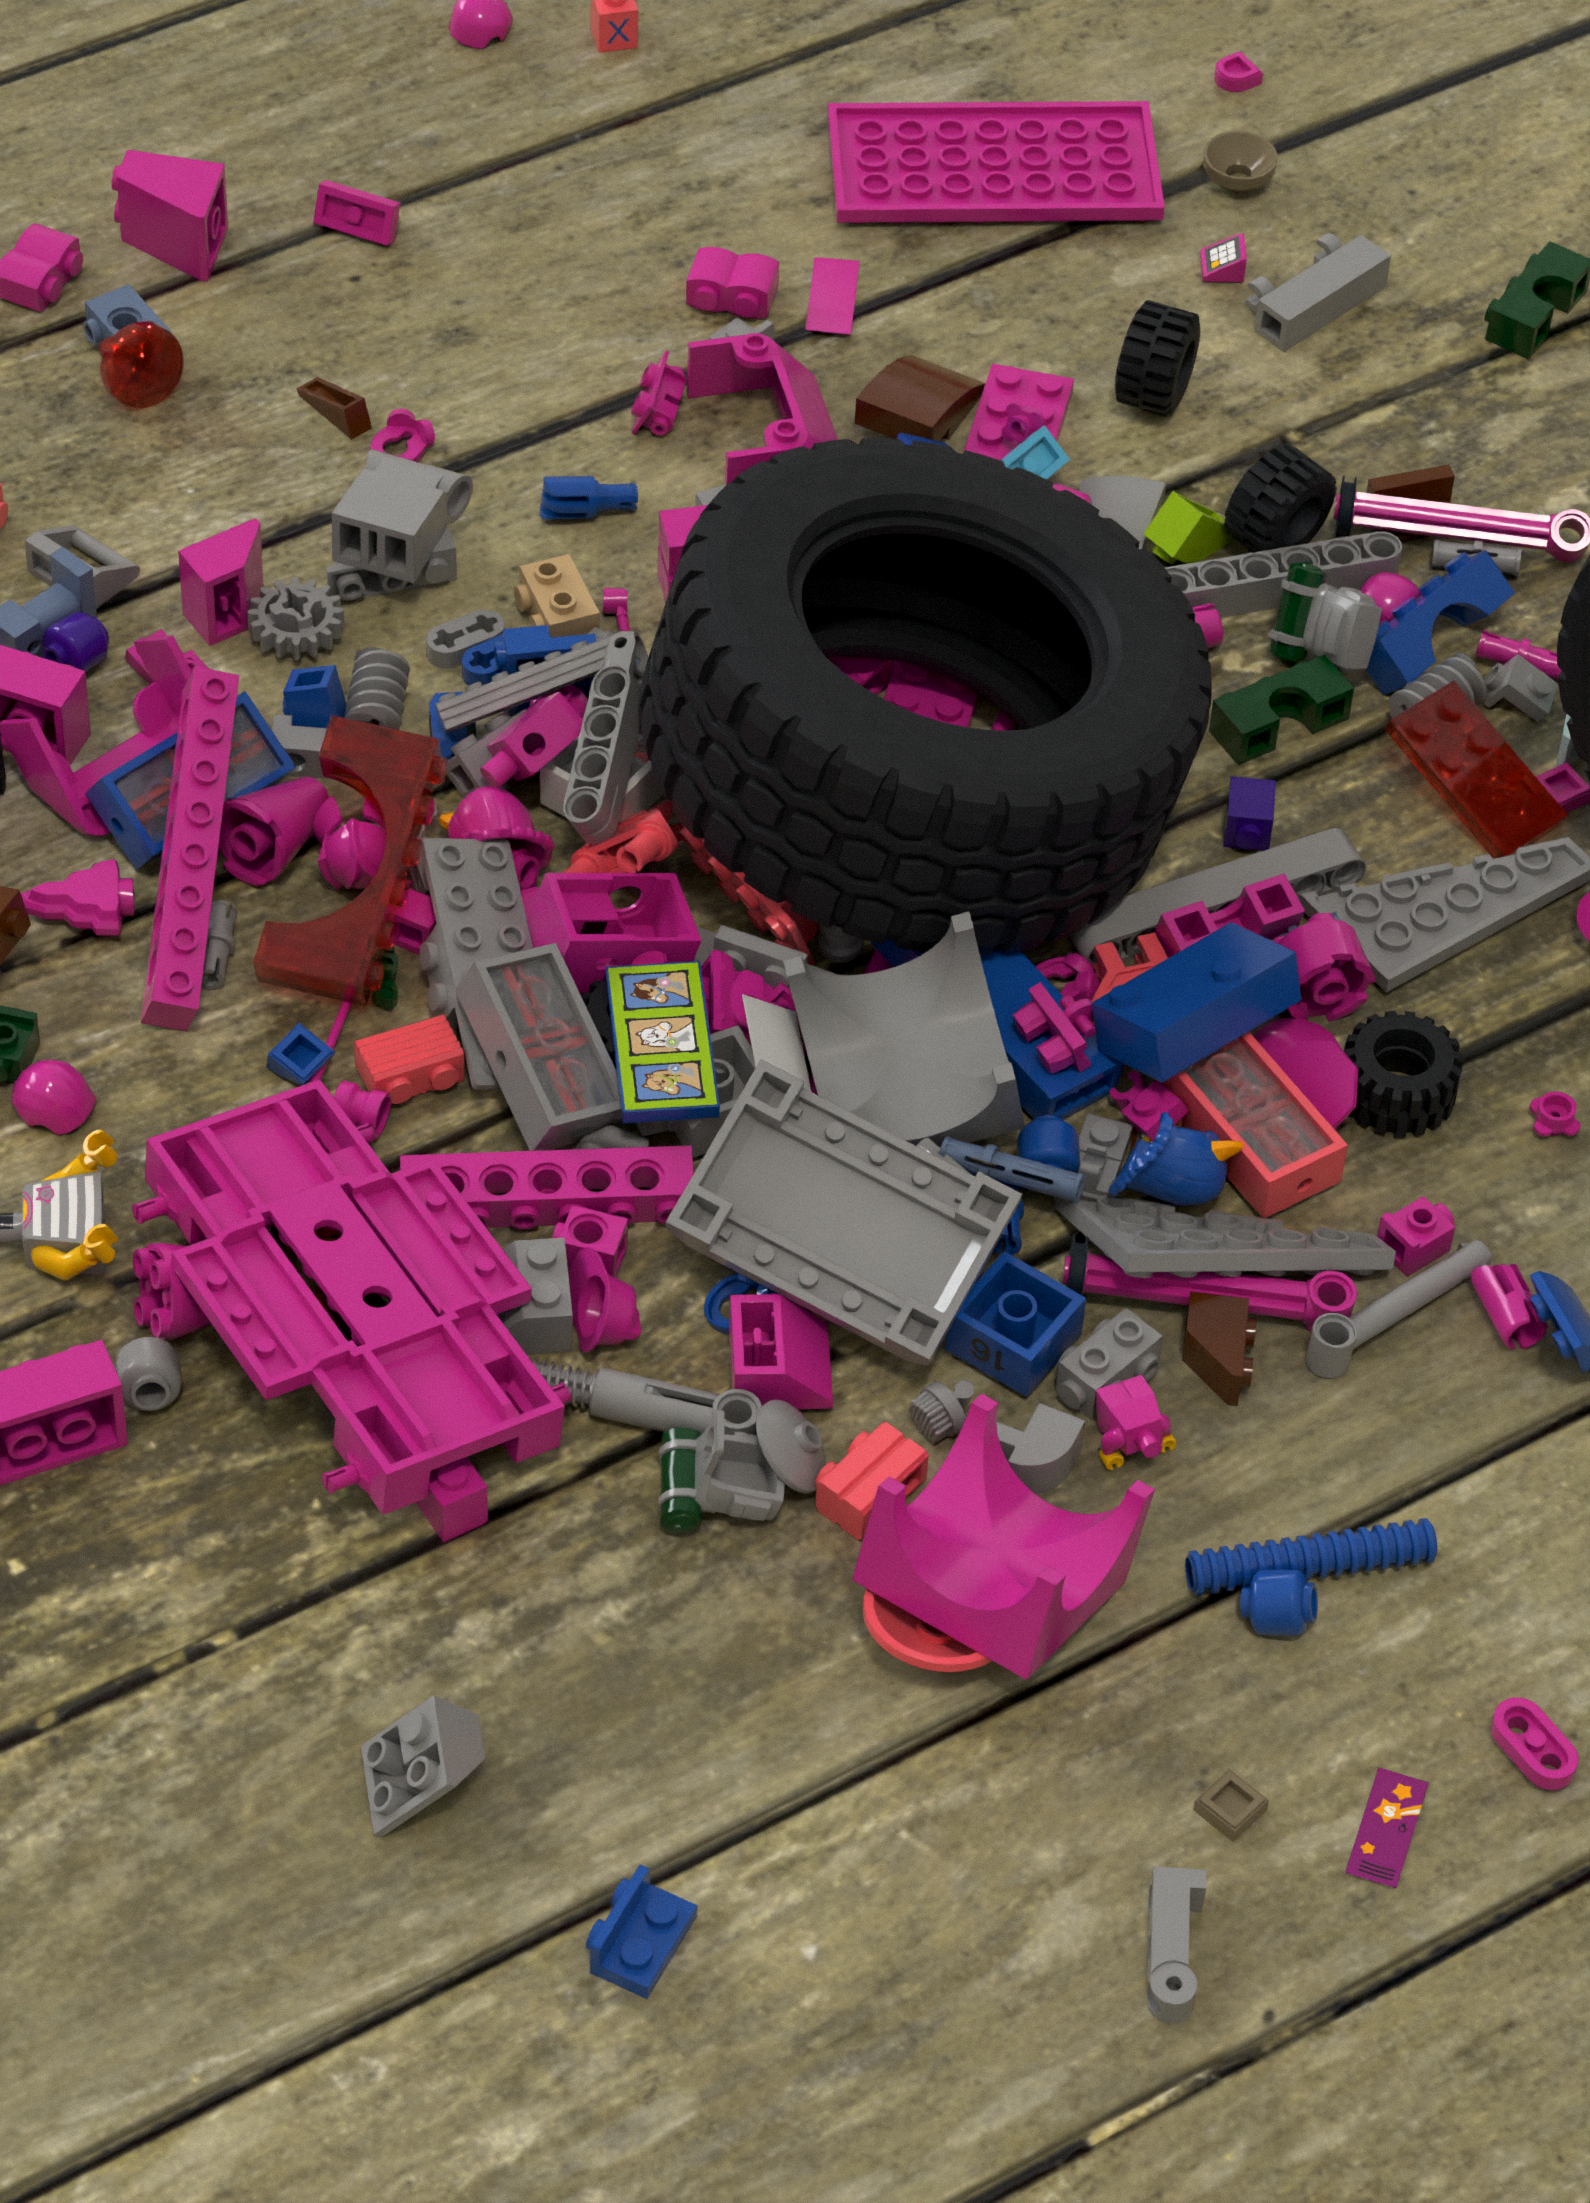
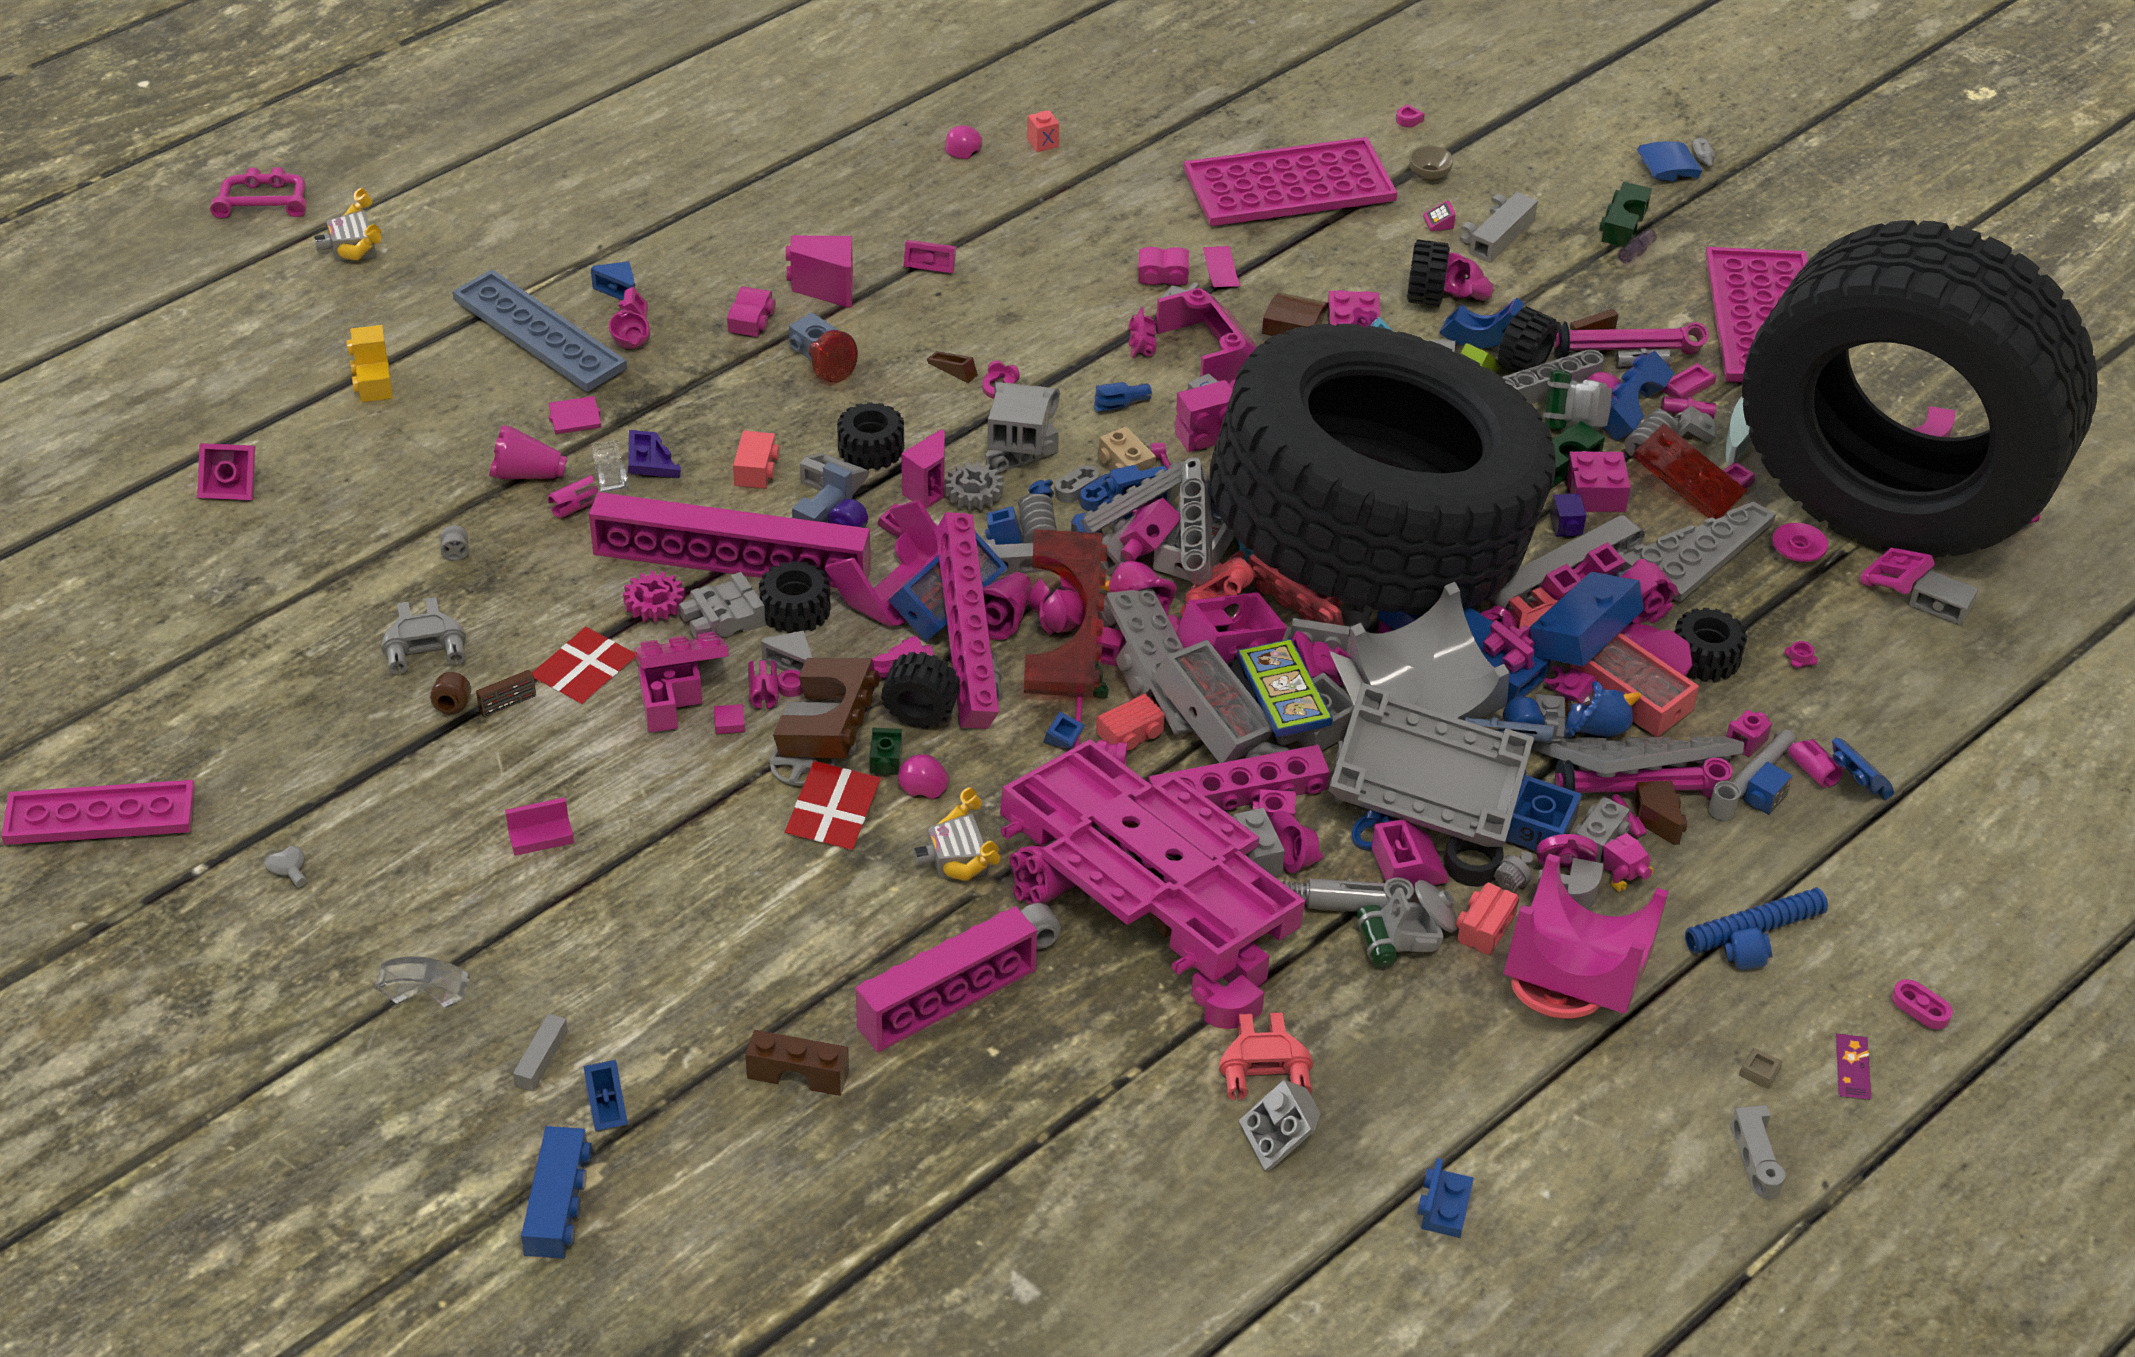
camera: 10 degrees left, 5 degrees down
none -> black tyre [837,402,905,470]
none -> black tyre [881,652,961,729]
none -> blue plate [1028,479,1054,498]
none -> dark pink brick [1191,971,1264,1029]
none -> coral connector [1219,1013,1313,1100]
none -> blue arch [1439,297,1524,348]
none -> dark pink piece [1444,252,1494,301]
none -> black tyre [1444,836,1504,887]
none -> dark pink tile [1537,834,1598,871]
none -> dark pink piece [1566,451,1631,512]
none -> dark pink piece [1611,794,1646,837]
none -> pin [1618,228,1657,263]
none -> dark pink tile [1661,363,1716,399]
none -> blue brick [1744,761,1793,815]

